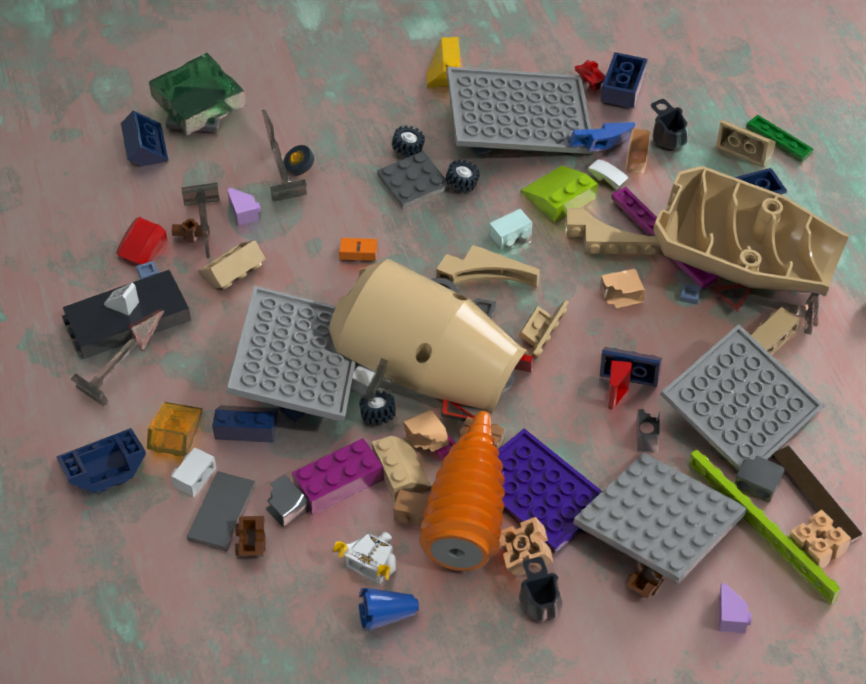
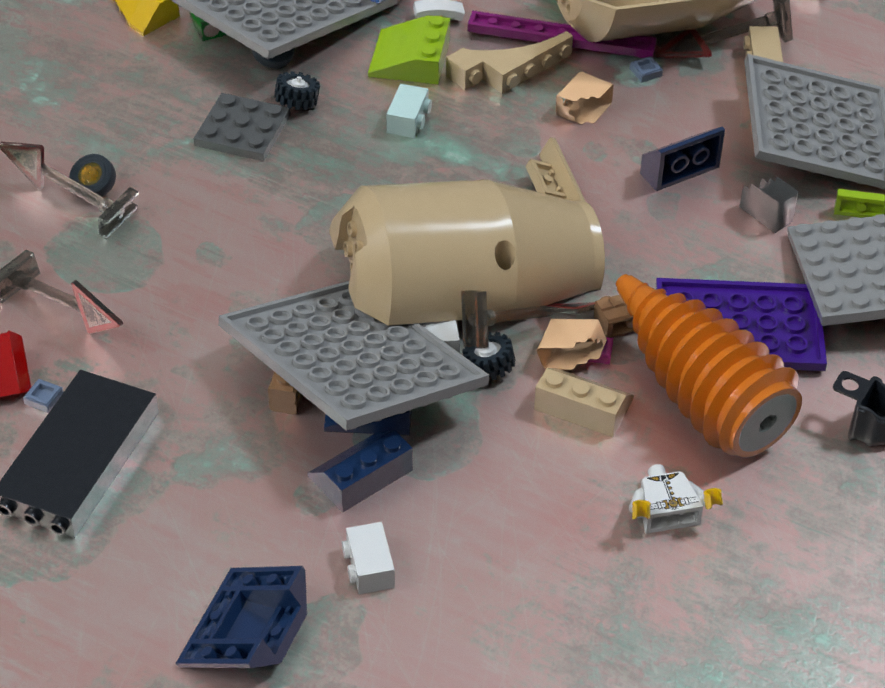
camera: 45 degrees left, 5 degrees down
clear smoke piece [71,309,164,407] -> none
white slope [104,283,139,315] -> none
clear yellow slope [147,402,203,456] -> none
reddish brown axle [172,219,210,243] -> none
dark grey tile [187,471,256,551] -> none
tan slope [198,240,266,289] -> none
lavender slope [227,188,261,226] -> none
reddish brown cylinder [235,516,266,557] -> none
dark grey piece [266,475,309,527] -> none
magenta brick [292,438,384,515] -> none
orange piece [339,238,378,261] -> none
blue cone [359,588,419,631] -> none
black wheel [391,125,425,157] -> none
medium nougat brick [393,489,429,527] -> none
tan arch [436,245,540,287] -> none
light nougat brick [499,517,554,577] -> none
red tile [608,361,632,410] -> none

